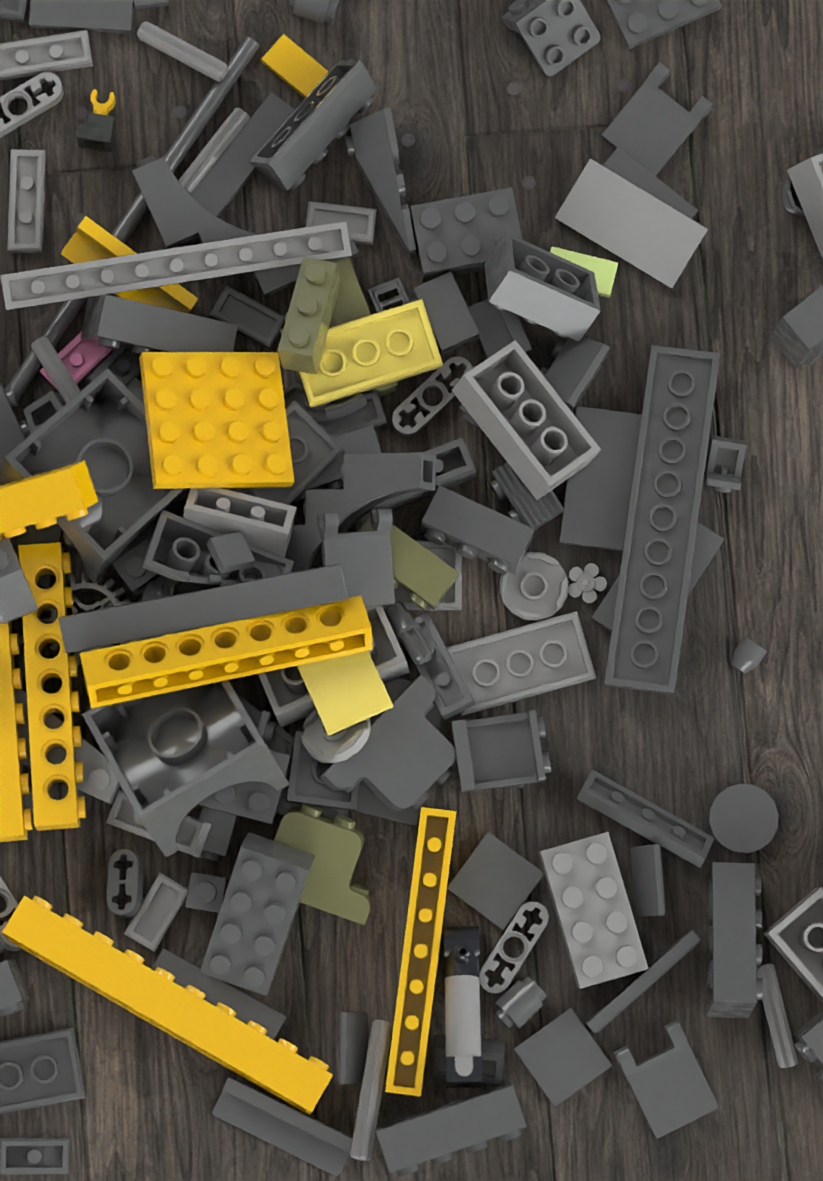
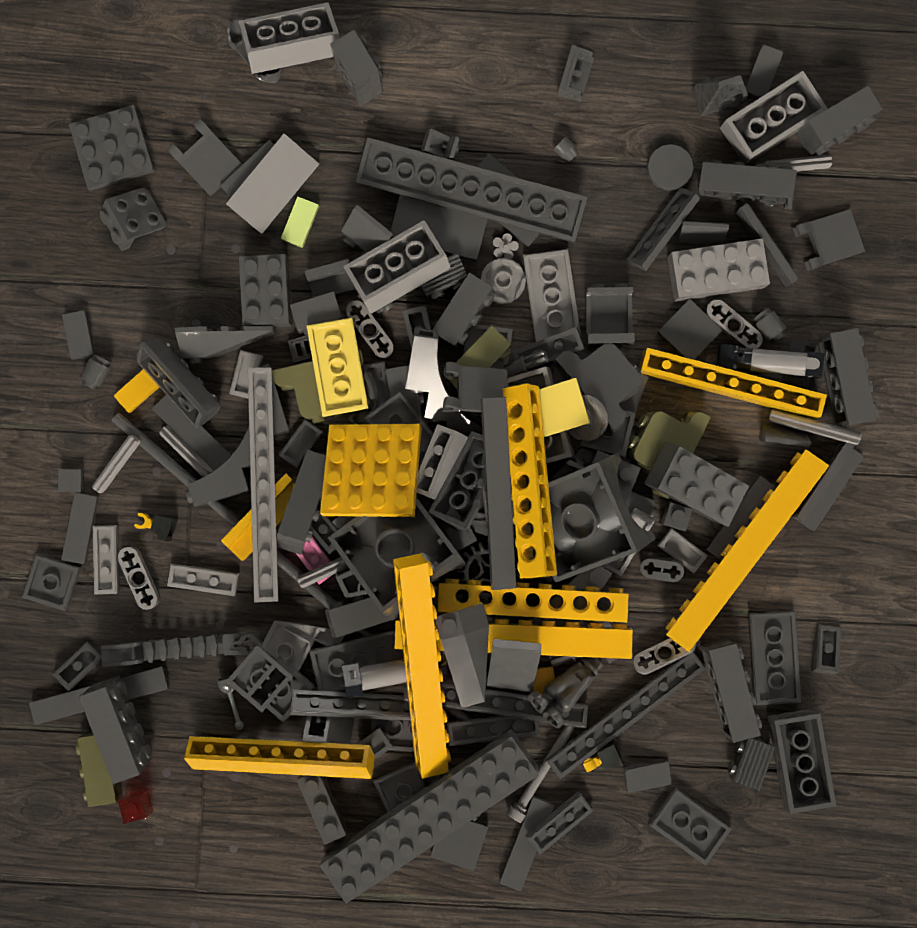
camera: 80 degrees left, 5 degrees up
dark grey tile [206,531,255,574] -> none
olive brick [278,257,341,374] -> none
dark grey brick [484,232,601,342] -> none
dark grey tile [513,1007,612,1107] -> none

